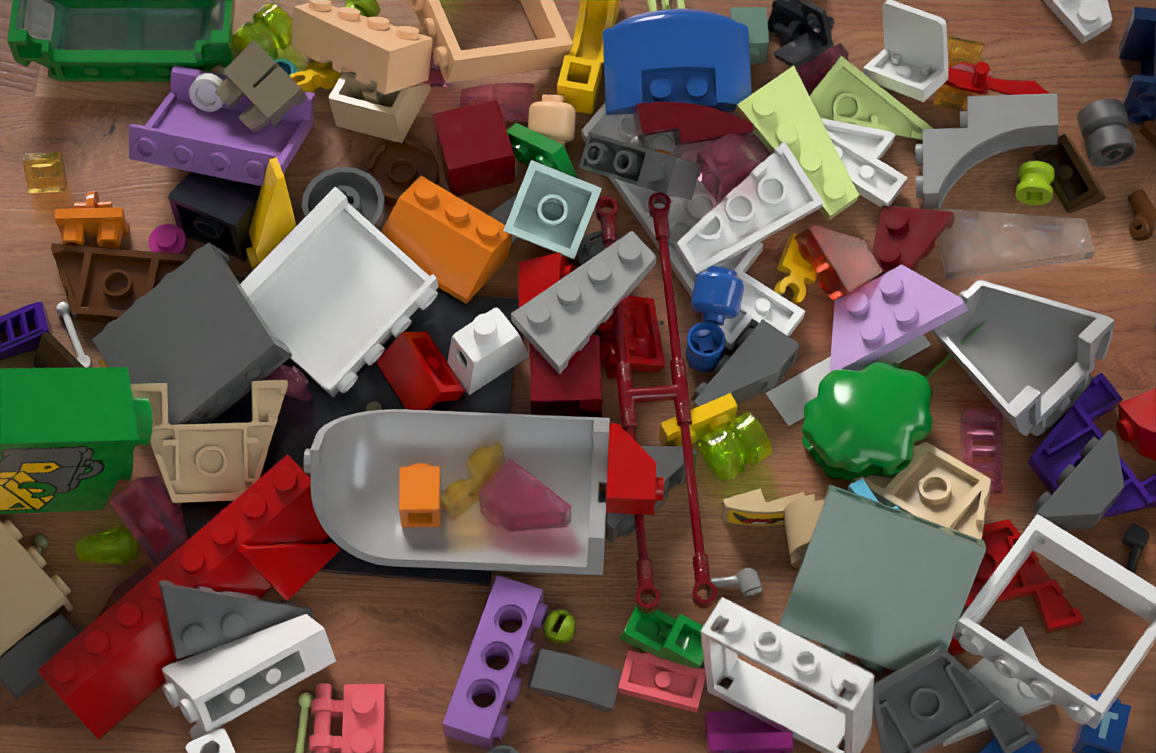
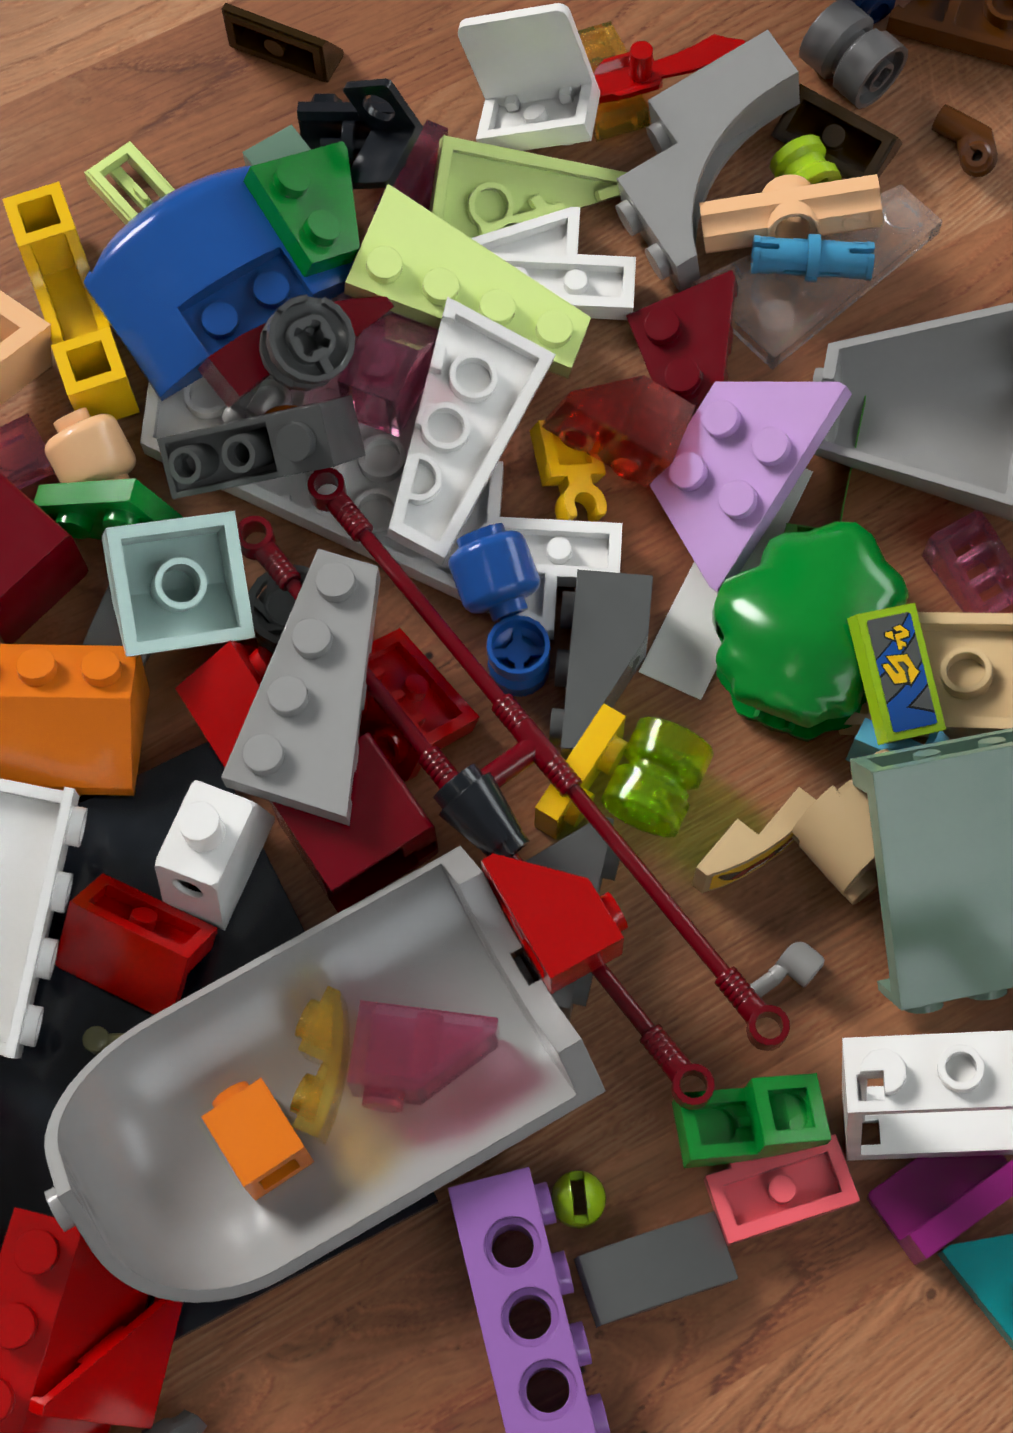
camera: 30 degrees left, 5 degrees up
none -> green wing [243,141,360,277]
none -> dark grey wheel [259,294,355,392]
none -> black cone [433,763,530,858]
none -> light nougat piece [699,174,883,254]
none -> dark azure pin [751,233,875,282]
none -> tile [847,603,946,745]

